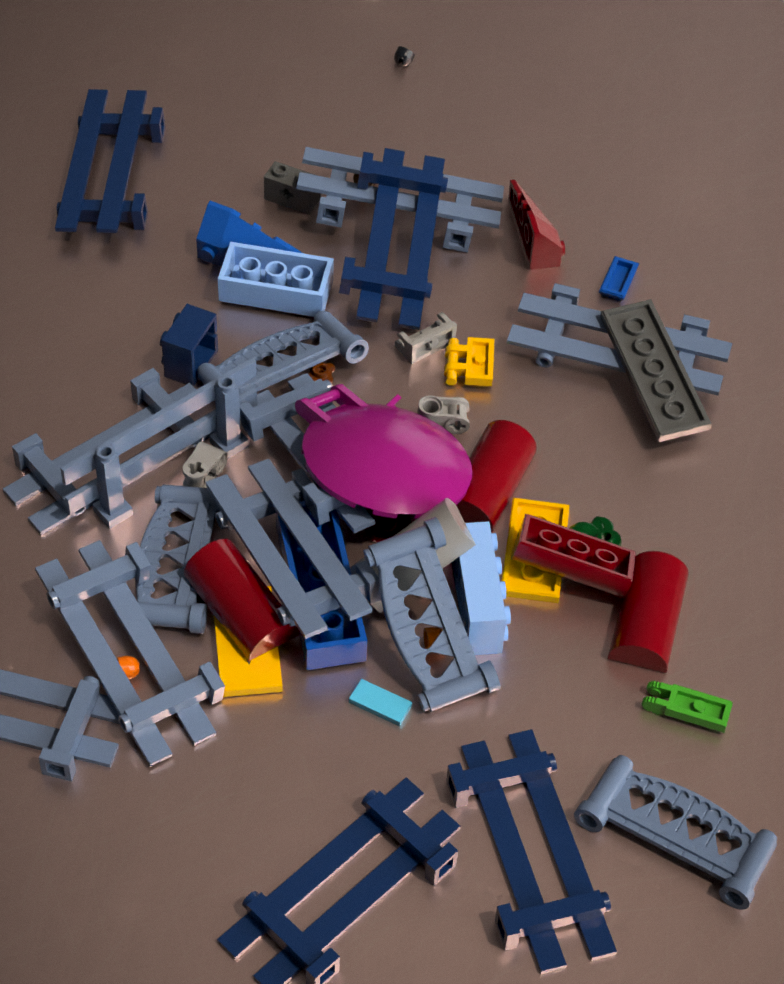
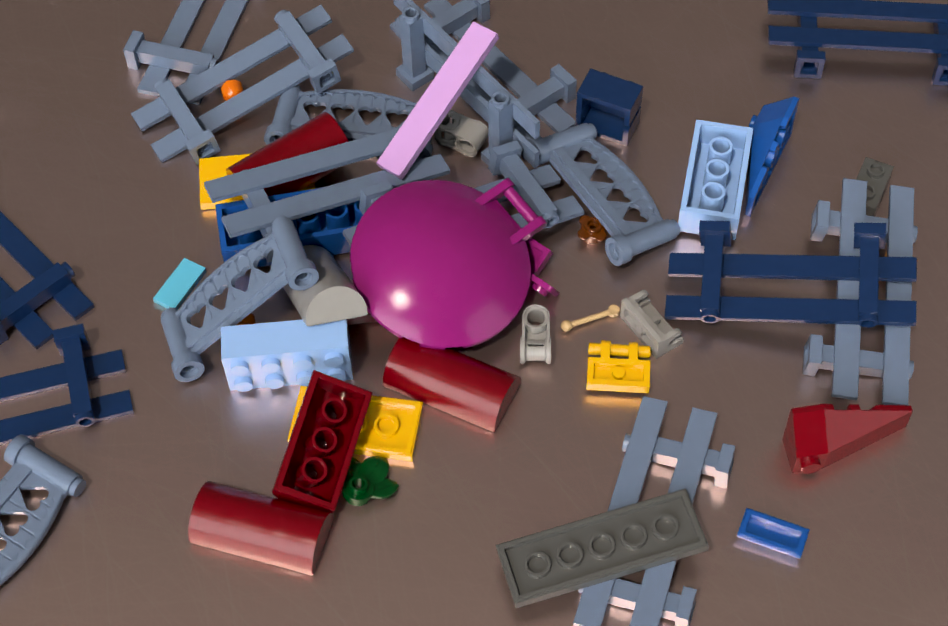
camera: 95 degrees right, 5 degrees up
bright green hinge [642,680,733,733] -> none
none -> lavender tile [376,21,499,180]
none -> tan hinge [561,304,620,332]

